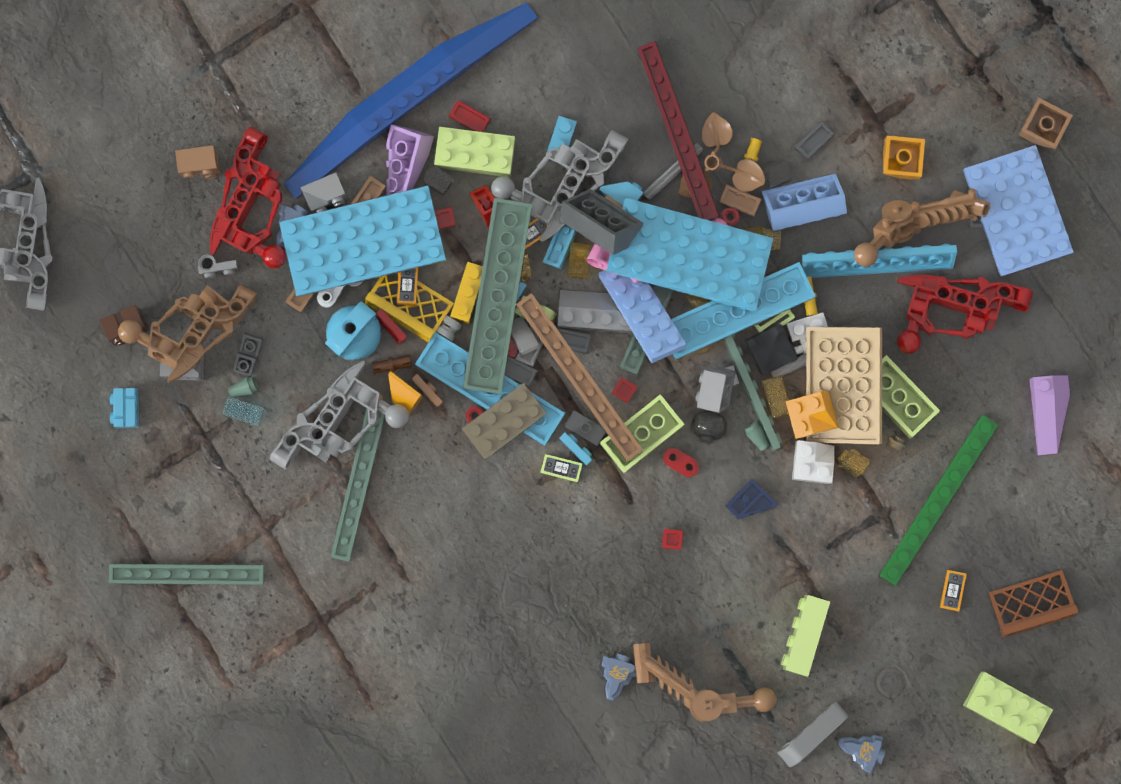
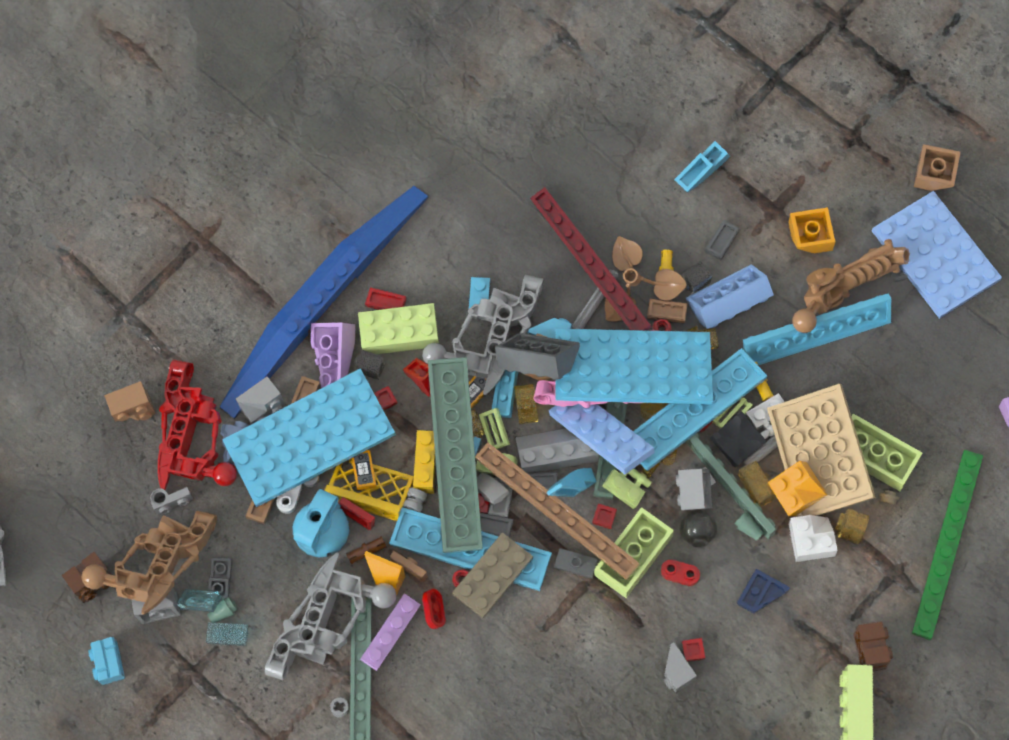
camera: 10 degrees left, 15 degrees down
tile [540,454,582,482] -> none
medium azure plate [559,433,592,466] -> none
red piece [897,275,1033,354] -> none
tile [939,570,967,612] -> none
none -> clear light blue plate [177,589,222,612]
none -> light grey bush [330,698,349,717]
none -> lavender plate [360,593,421,671]
none -> red plate [422,589,446,629]
none -> yellowish green tile [479,408,510,449]
none -> medium azure slope [547,468,597,497]
none -> yellowish green plate [602,468,652,509]
none -> light grey slope [664,642,697,693]
none -> medium azure slope [674,141,730,192]
none -> reddish brown brick [854,621,893,671]

